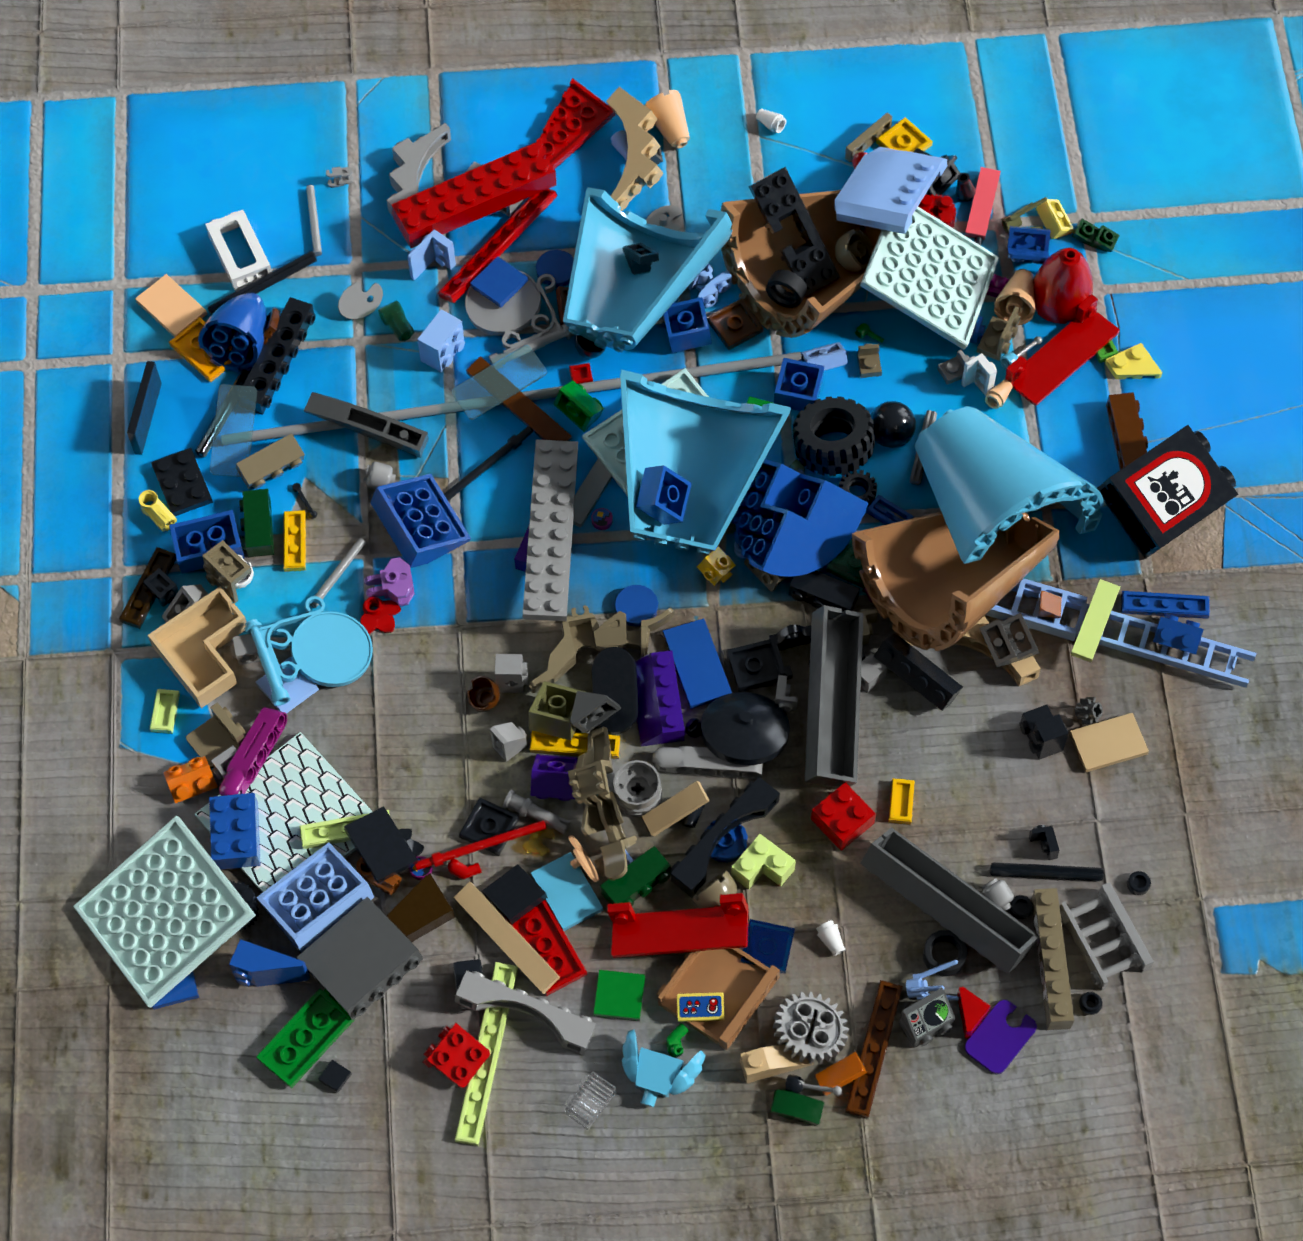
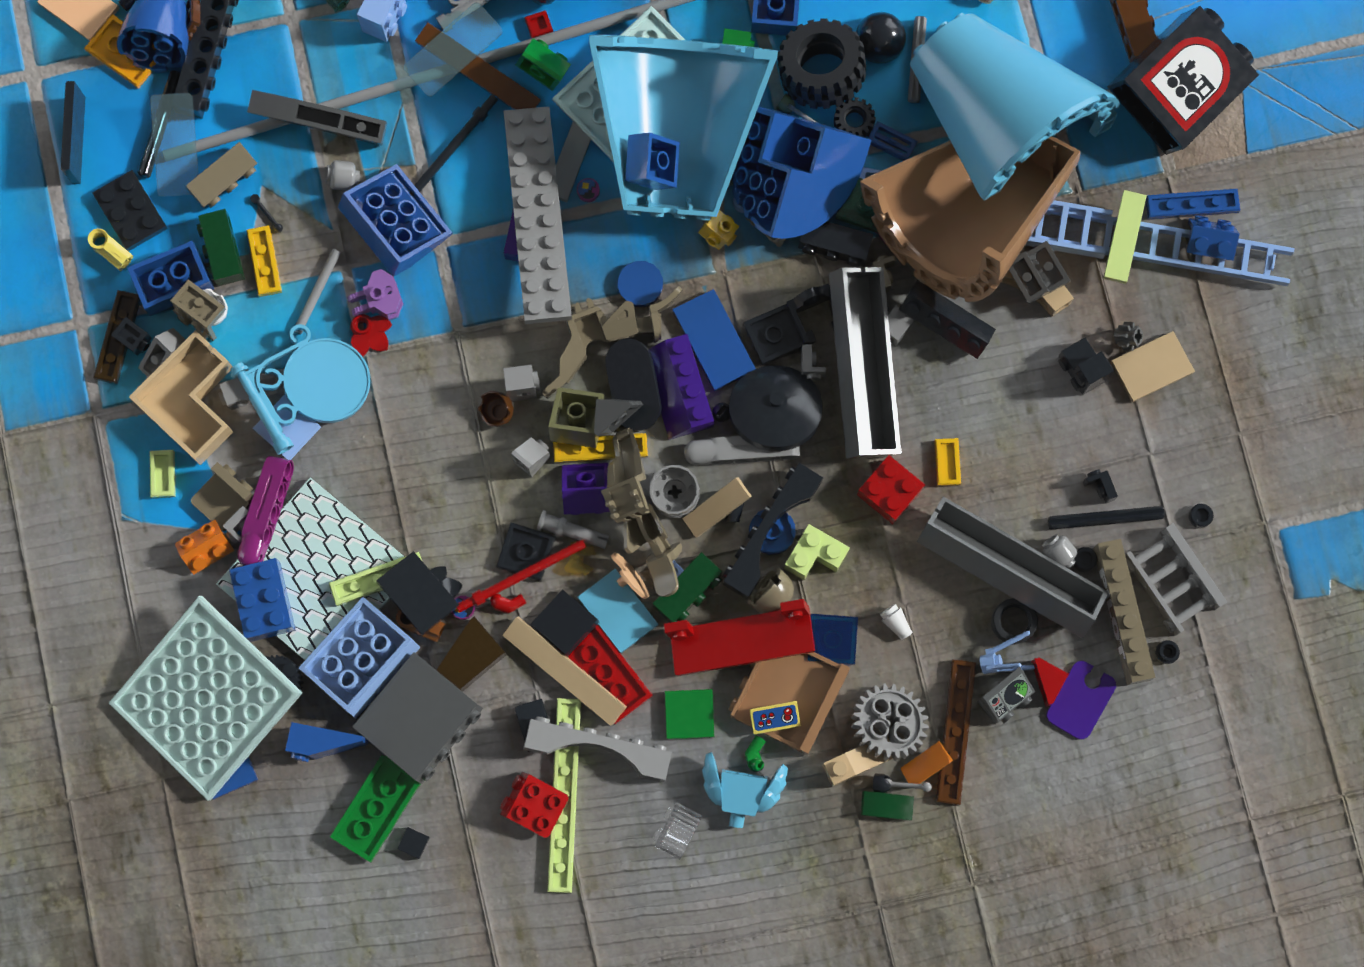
camera: 10 degrees left, 15 degrees up
slope [1039,591,1062,618] -> none

